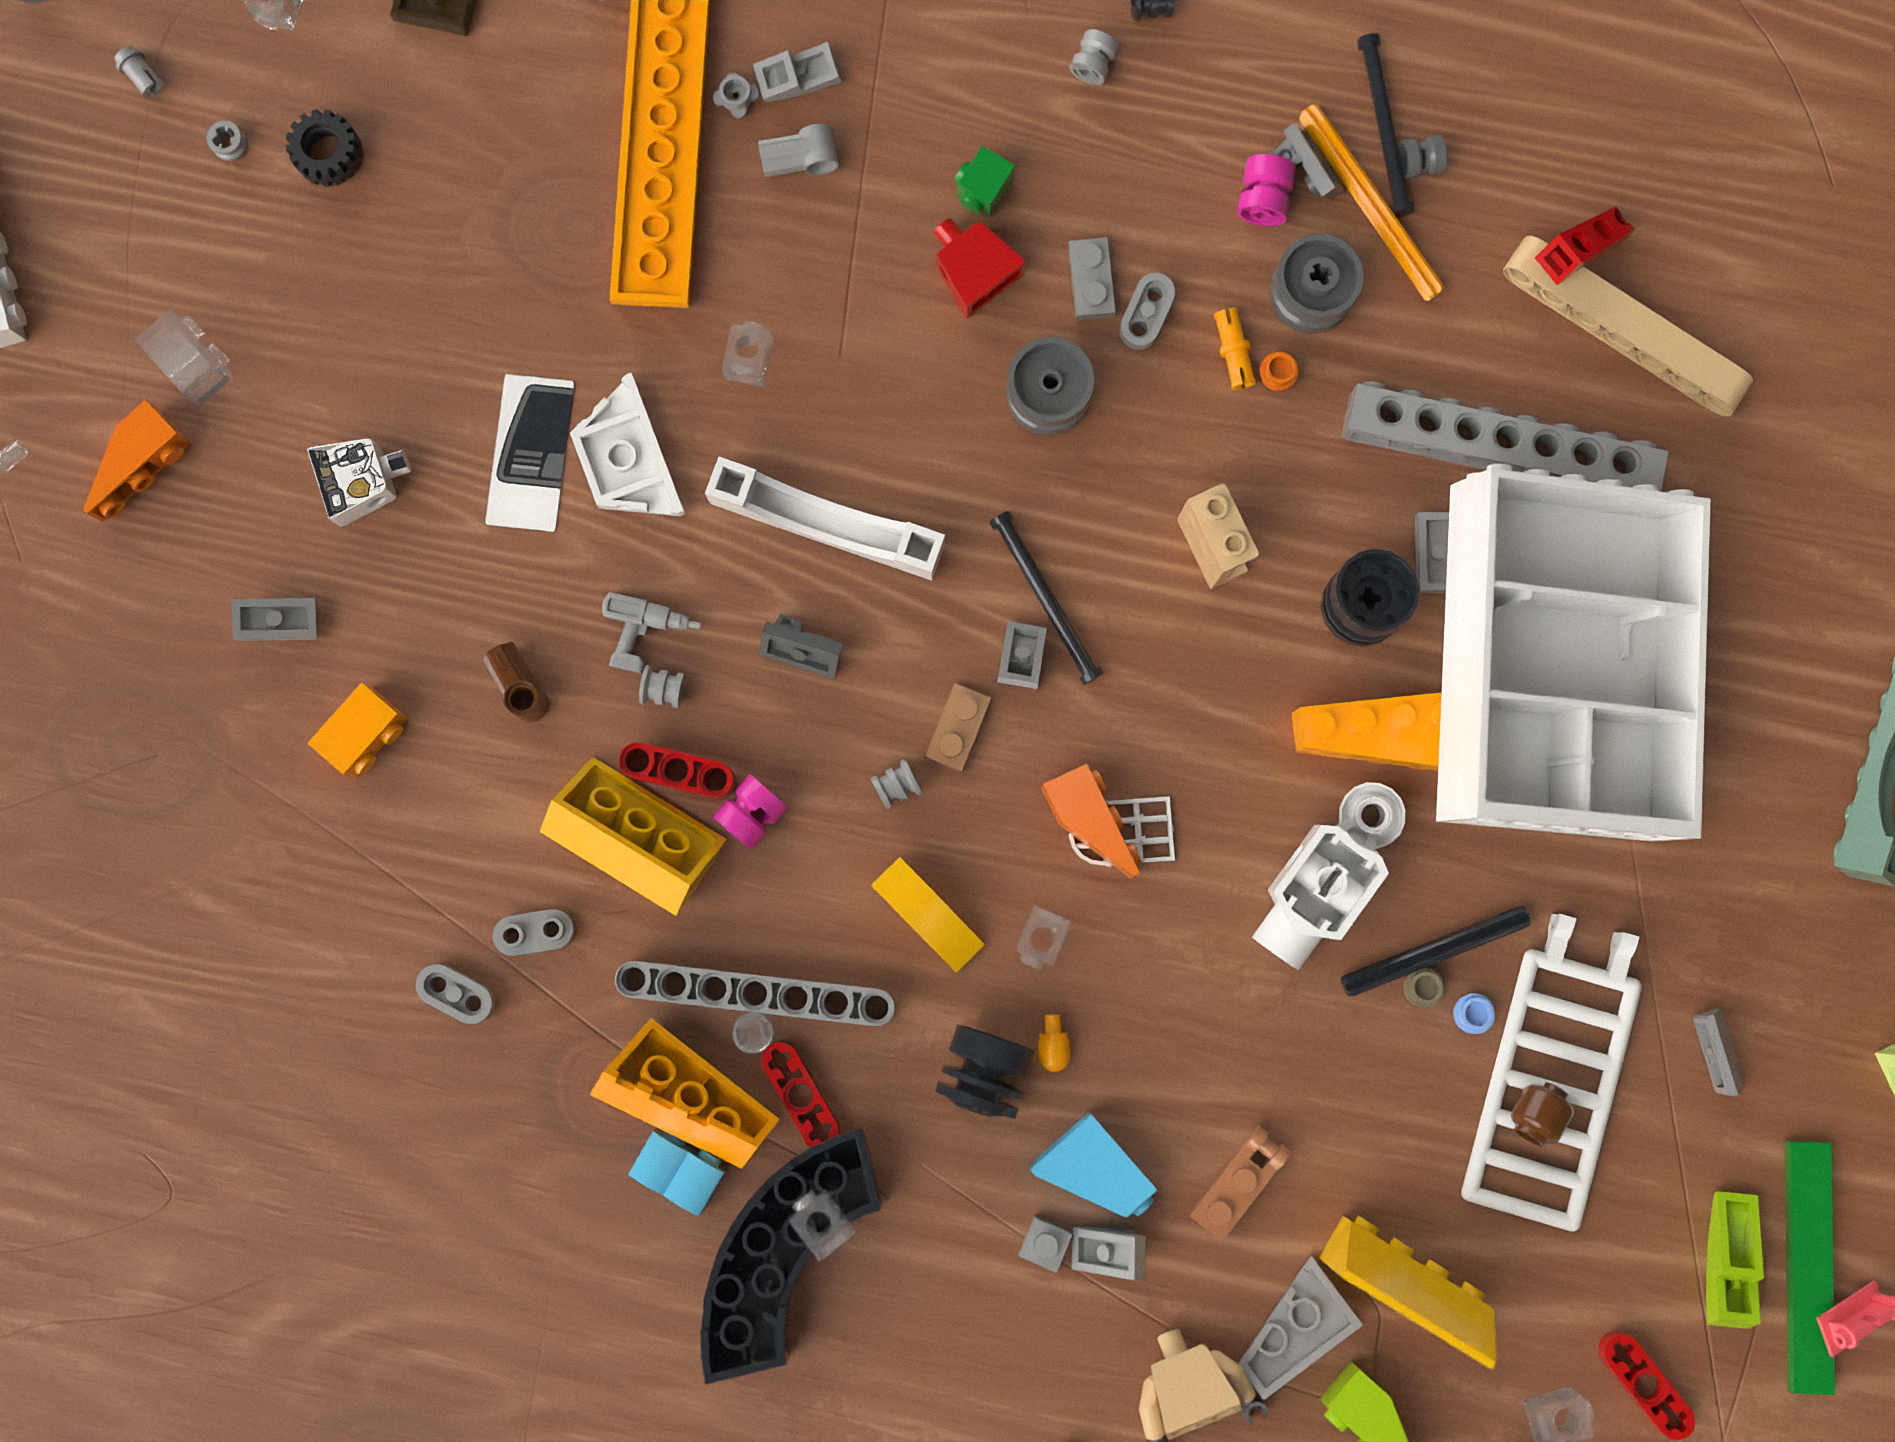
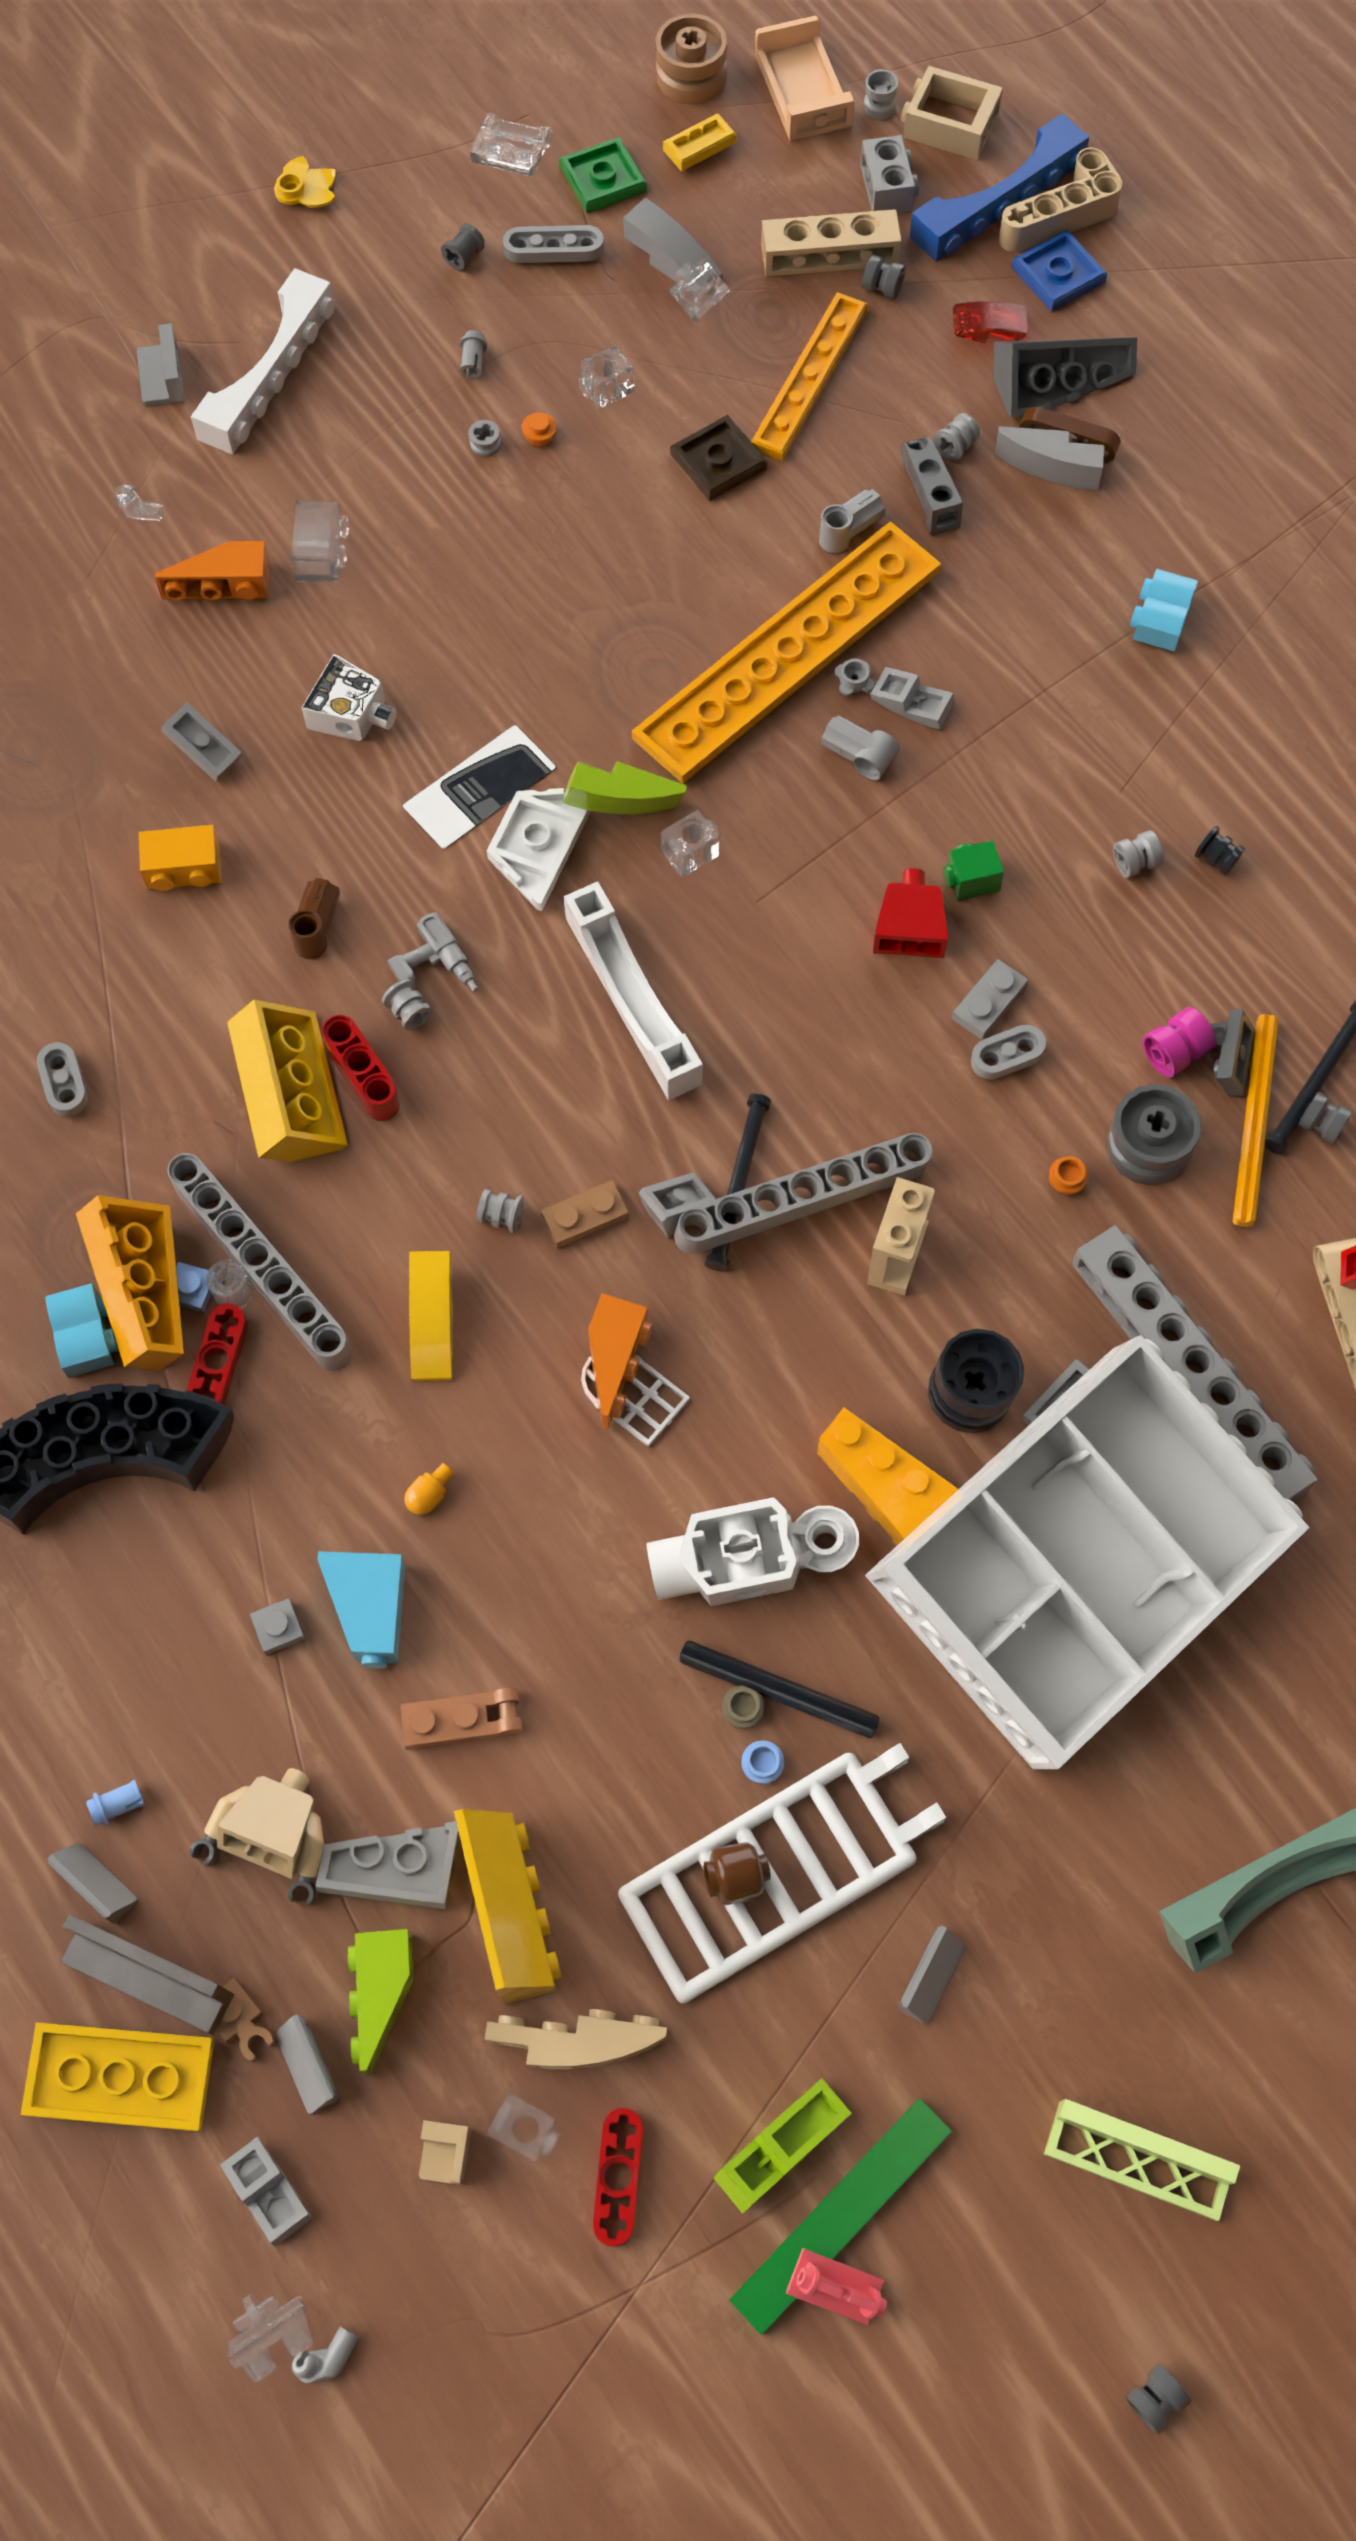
camera: 45 degrees right, 15 degrees down
black tyre [285,109,363,187] -> none
light grey plate [493,909,576,956] -> none
dark pink wheel [712,774,789,850] -> none
dark grey hinge [759,614,843,679] -> none
clear brick [789,1190,855,1262] -> none
black wheel [935,1024,1038,1119] -> none
dark grey wheel [1006,337,1095,436] -> none
clear brick [1014,905,1072,970] -> none
light grey slope [1072,1227,1146,1280] -> none
light orange pin [1214,307,1257,390] -> none
none -> light blue plate [176,1262,218,1314]
none -> tan slope [484,2009,668,2070]
none -> orange plate [522,412,557,447]
none -> lime slope [563,761,687,814]
none -> light grey beam [674,1133,933,1254]

